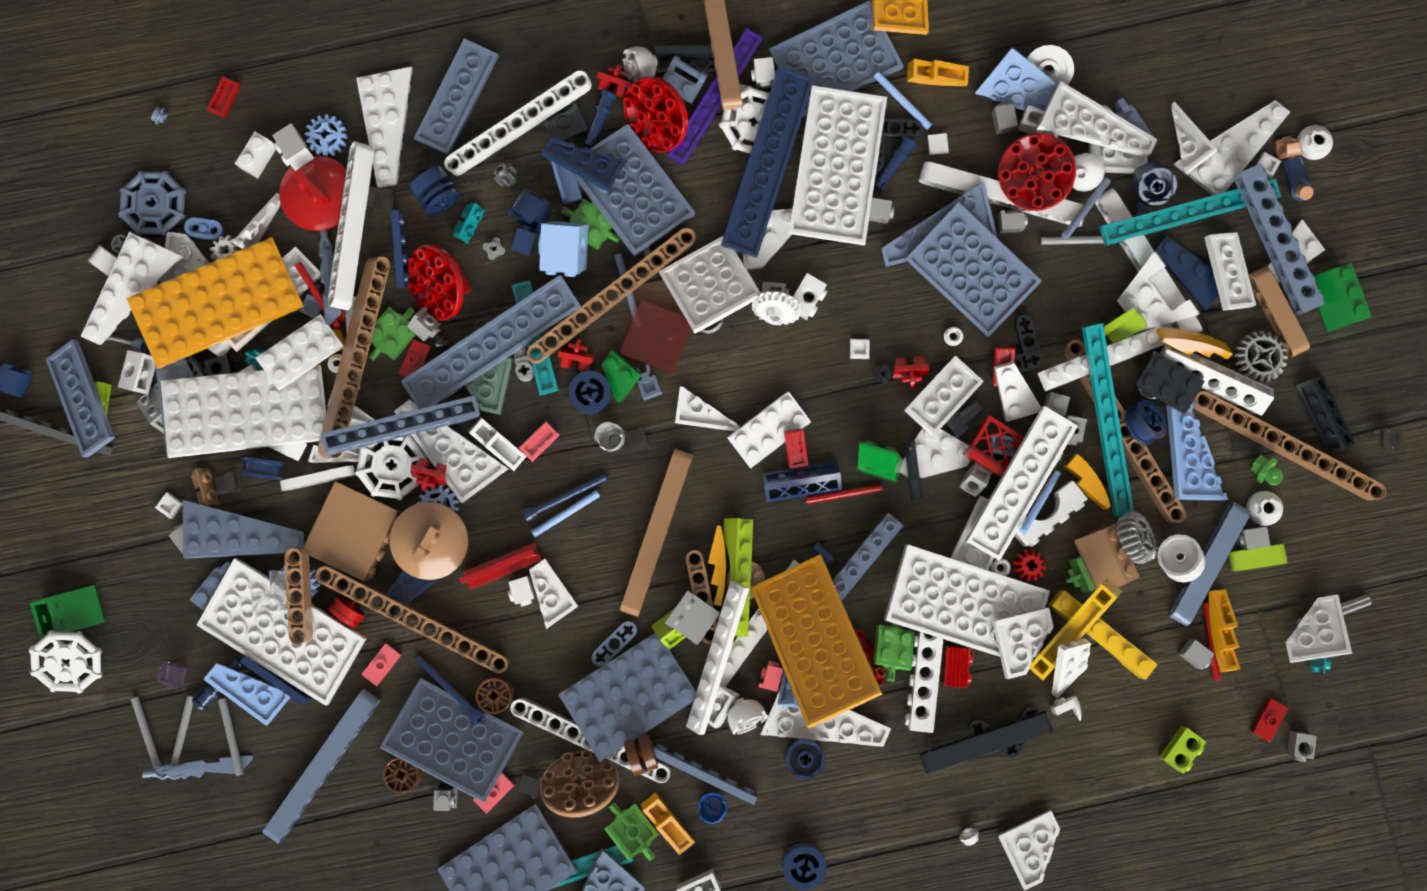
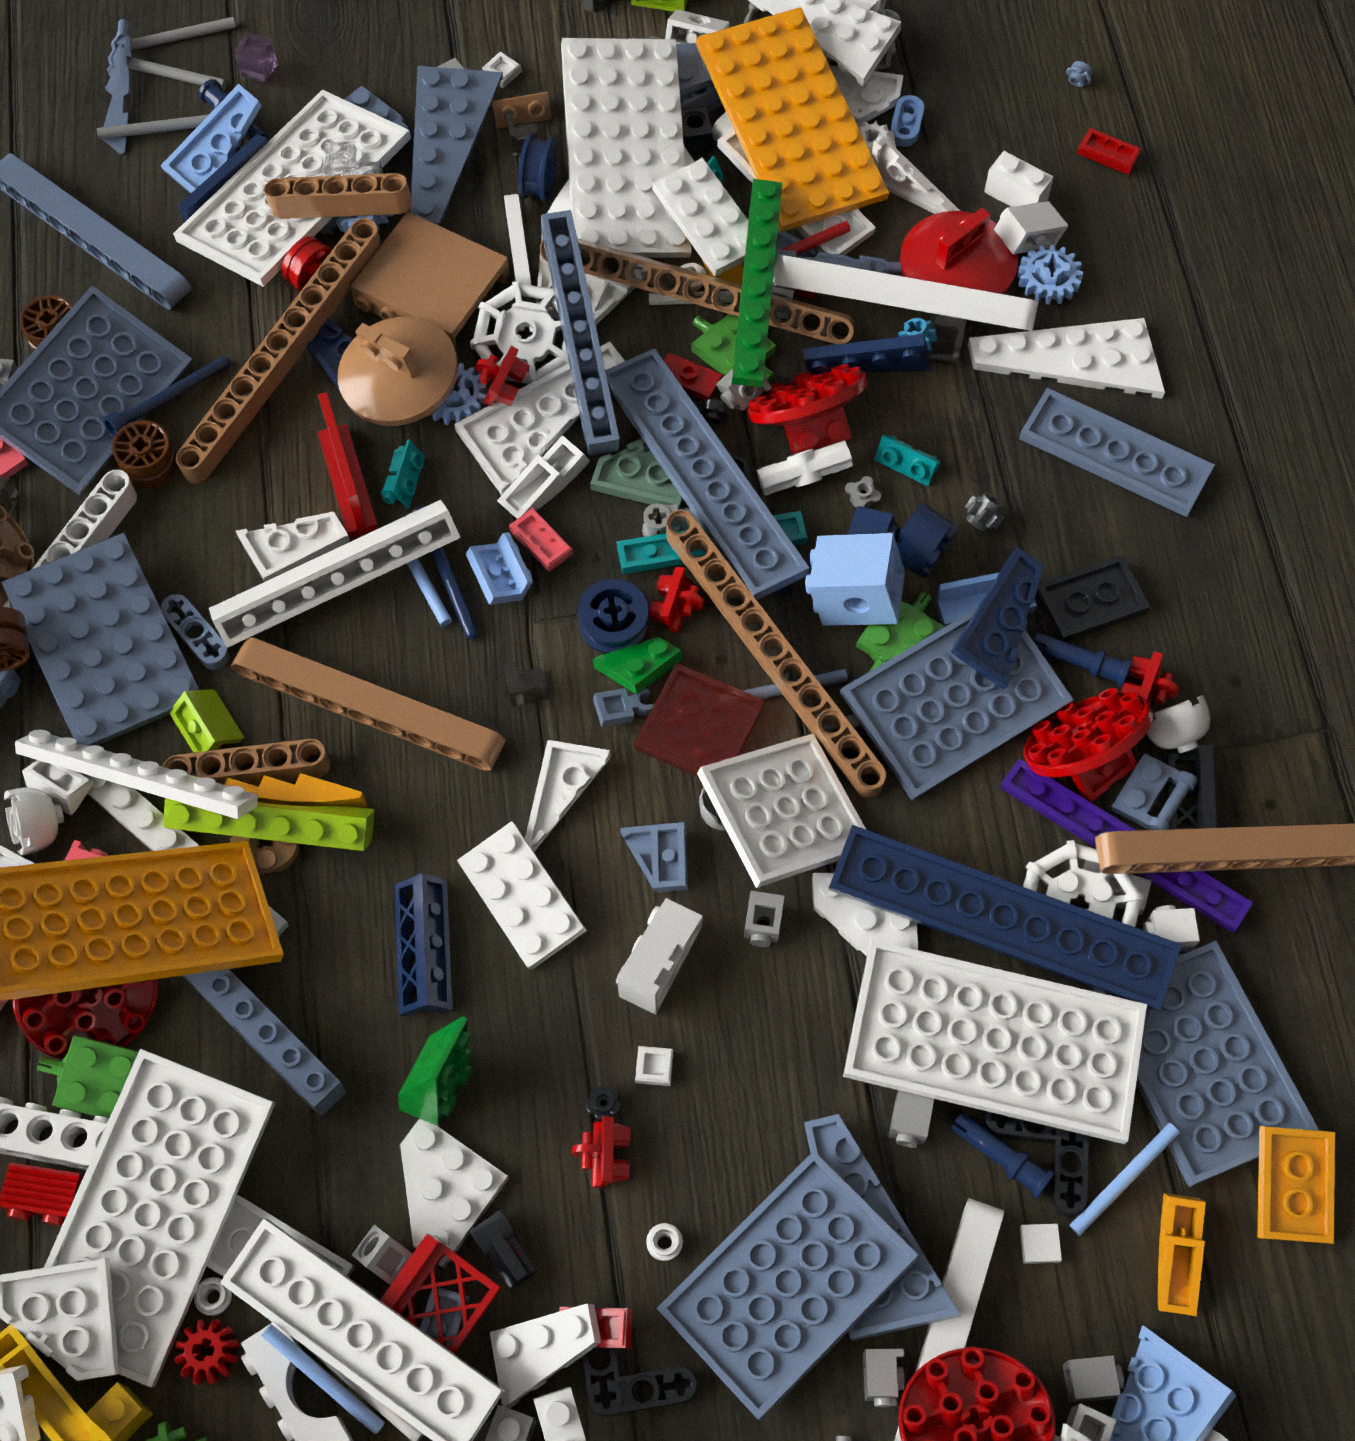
camera: 90 degrees right, 20 degrees down
sand blue plate [118,170,187,237] -> none
coral plate [362,643,402,686] -> none
dark blue wheel [409,166,461,217] -> none
white beam [444,71,592,175] -> none
white brick [508,576,536,607] -> none
light grey hair [594,421,625,452] -> none
light grey bracket [665,590,720,644] -> none
white gear [752,291,802,325] -> none
red plate [784,428,808,469] -> none
white brick [793,273,828,320] -> none
red bar [806,484,883,504] -> none
dark blue pin [811,542,836,566] -> none
black pin [903,442,923,500] -> none
white plate [904,356,984,436] -> none
none -> white brick [209,500,461,648]
none -> teal hinge [381,439,425,509]
none -> light blue bracket [466,532,532,605]
none -> white wedge [616,898,703,1015]
none -> sand blue wing [620,822,688,893]
none -> green plate [731,179,782,388]
none -> white piece [756,441,853,495]
none -> dark azure gear [898,318,937,351]

